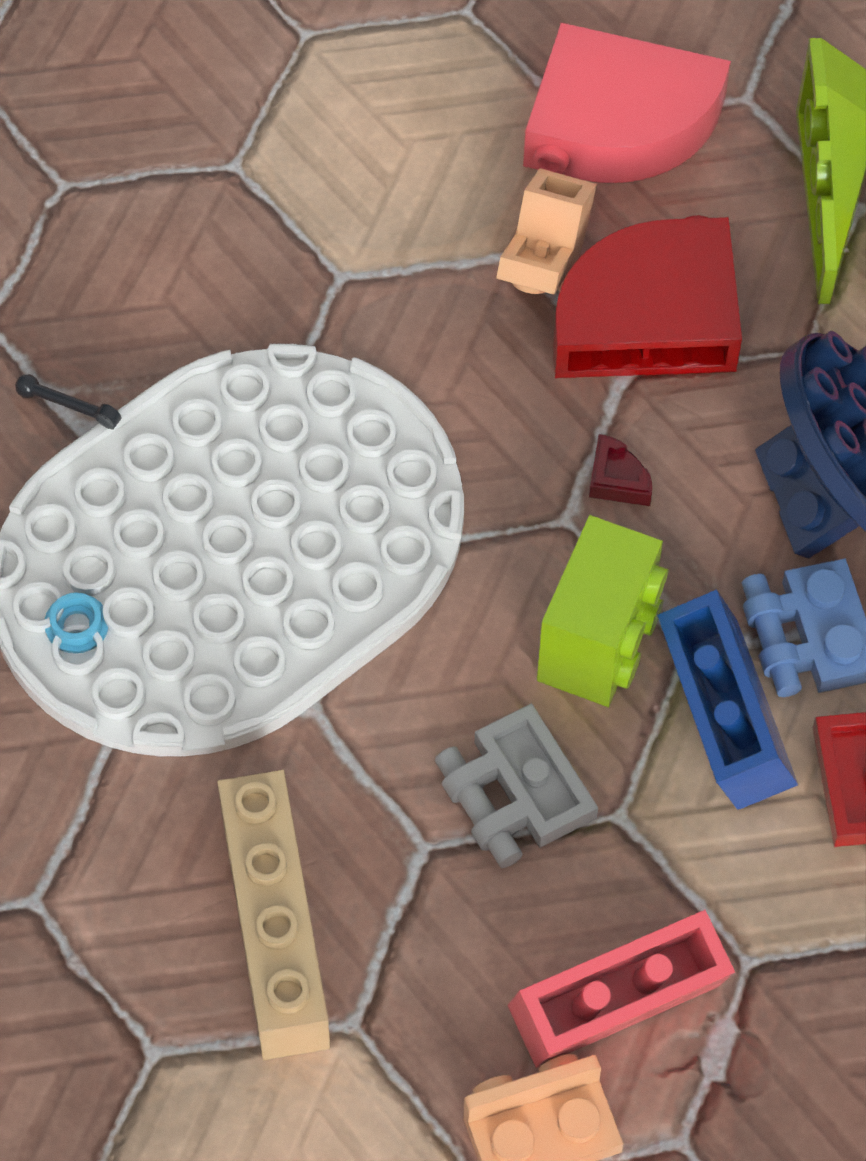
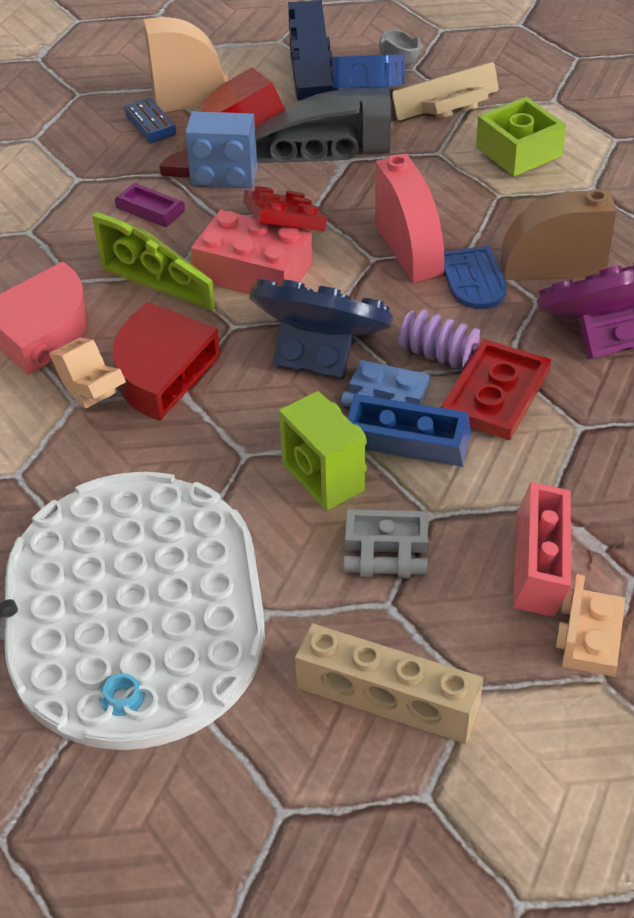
camera: 55 degrees left, 15 degrees down
dark red tile [589,434,652,506] -> none

